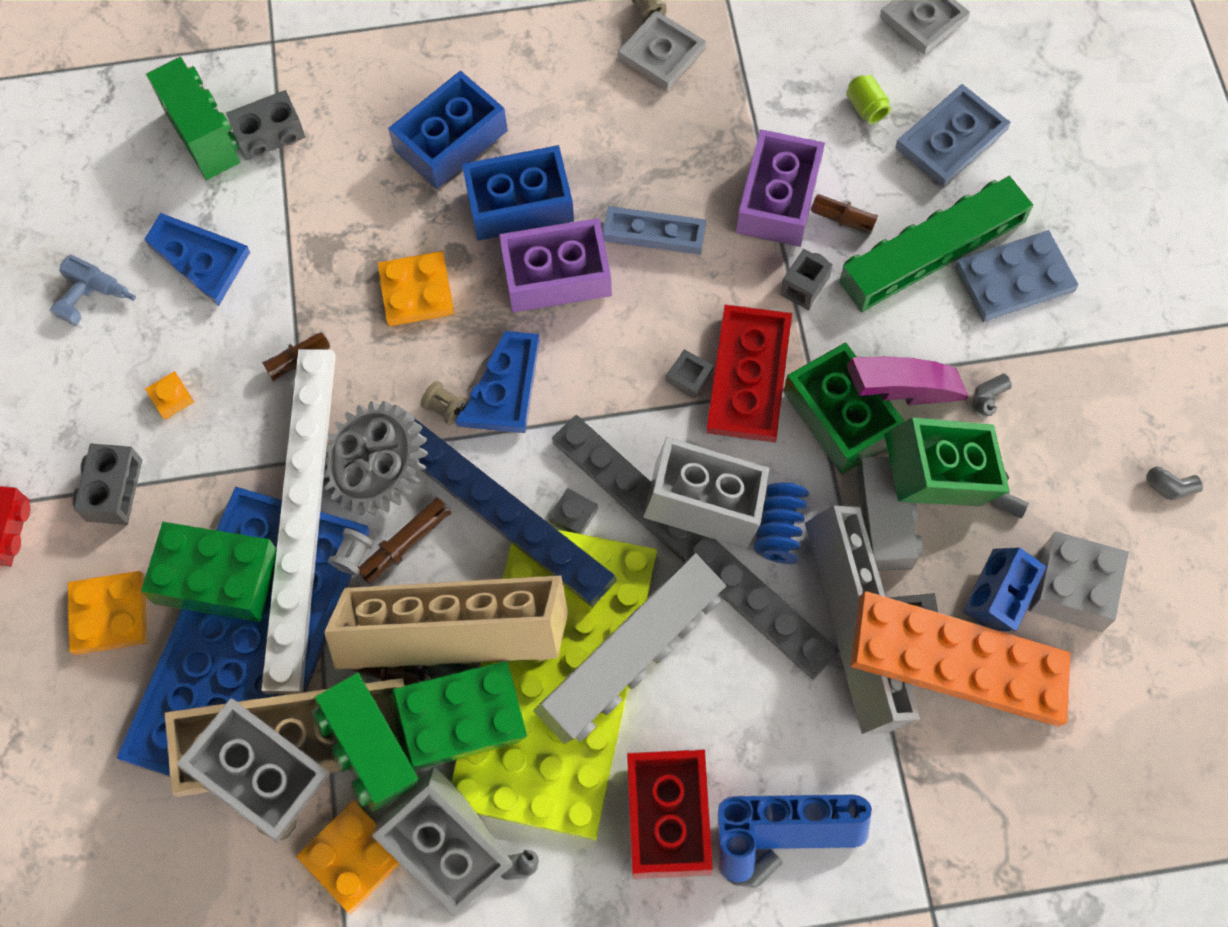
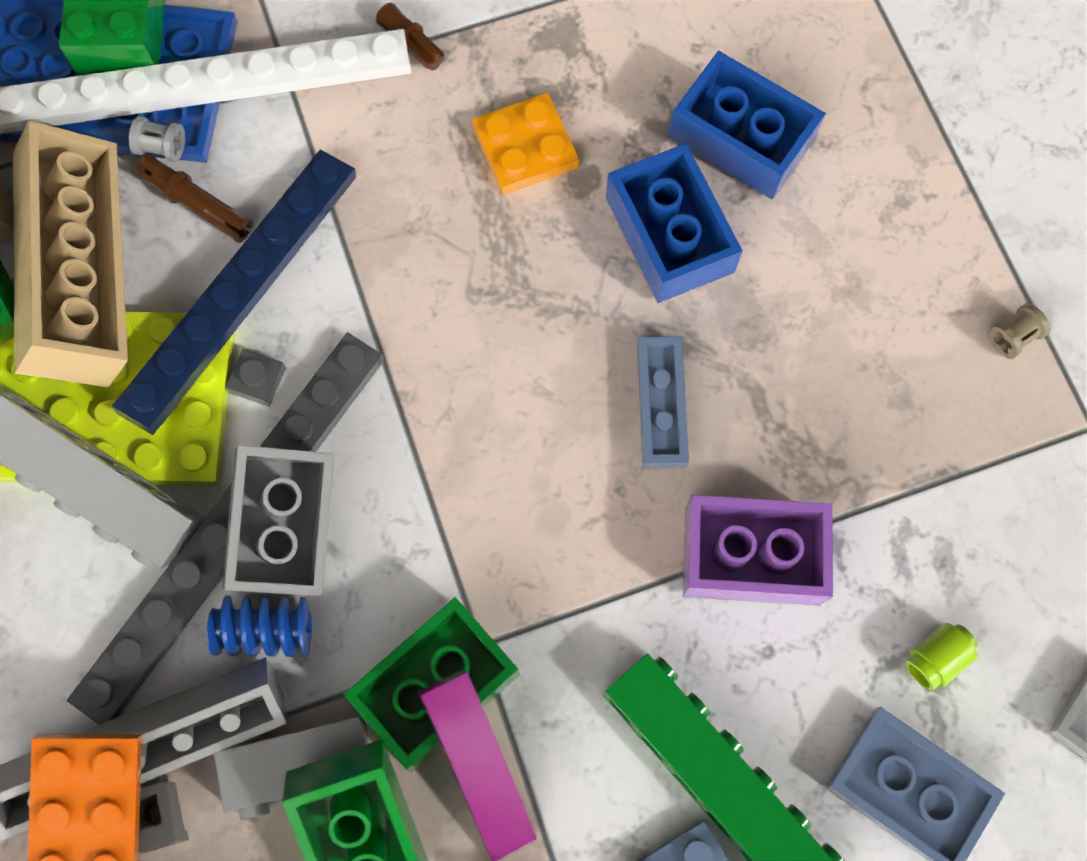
camera: 75 degrees right, 5 degrees up
light grey gear [324,401,428,516] -> none
dark tan bush [420,381,467,425] -> none
blue wing [455,331,540,433] -> none
medium lavender brick [499,218,612,313] -> none
light grey plate [618,10,706,90] -> none
dark grey plate [666,349,714,398] -> none
red plate [706,304,792,443] -> none
dark grey brick [780,248,833,310] -> none
reddish brown axle [811,194,878,235] -> none

